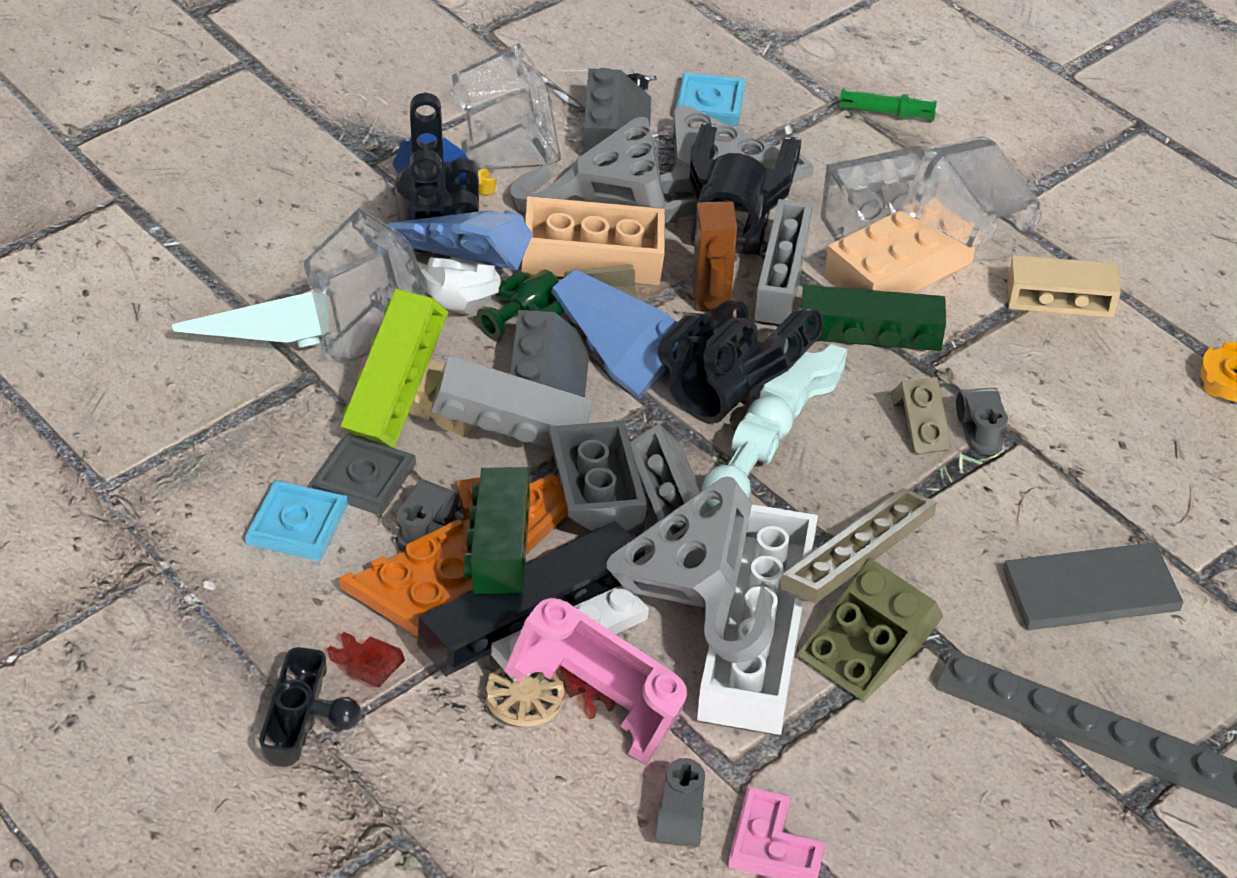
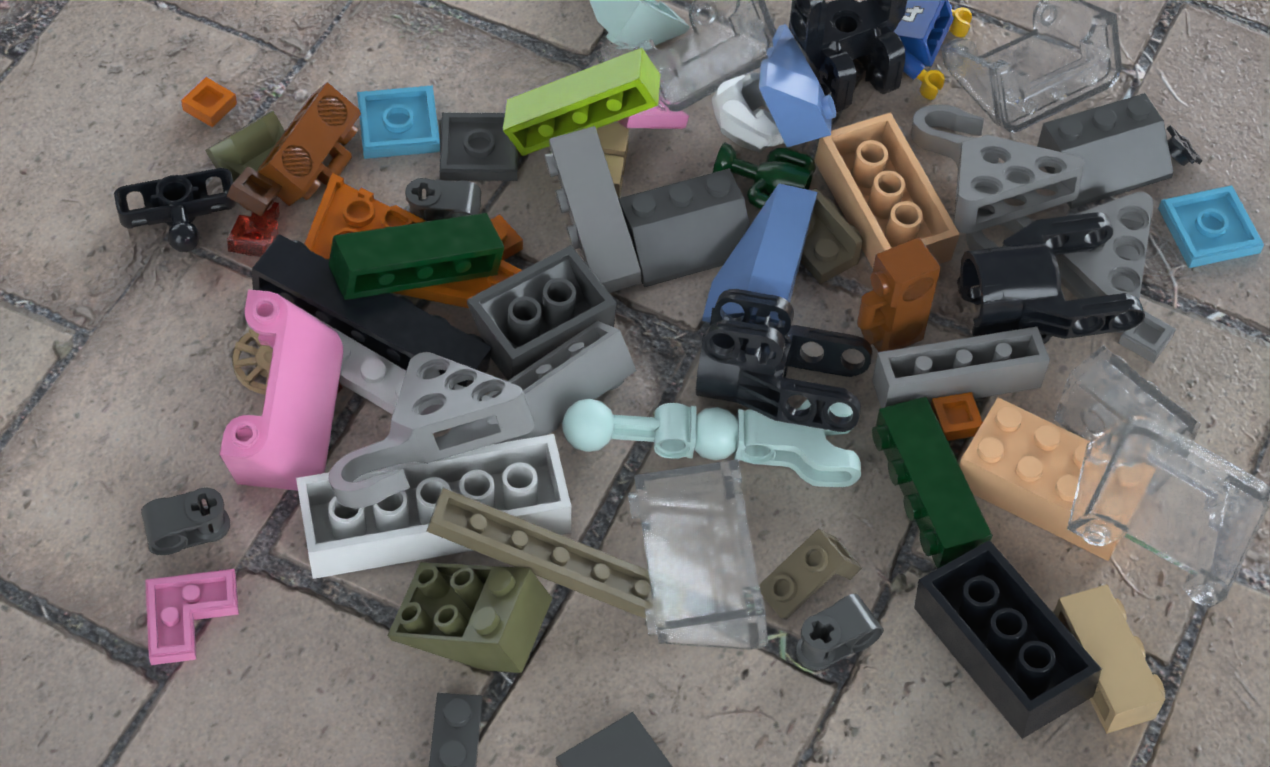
camera: 65 degrees right, 10 degrees up
none -> orange plate [181,77,237,127]
none -> olive slope [205,111,285,182]
none -> reddish brown plate [227,166,282,216]
none -> dark orange piece [257,82,361,206]
none -> clear windscreen [628,459,768,650]
none -> black brick [914,540,1102,739]
none -> orange plate [931,392,983,441]

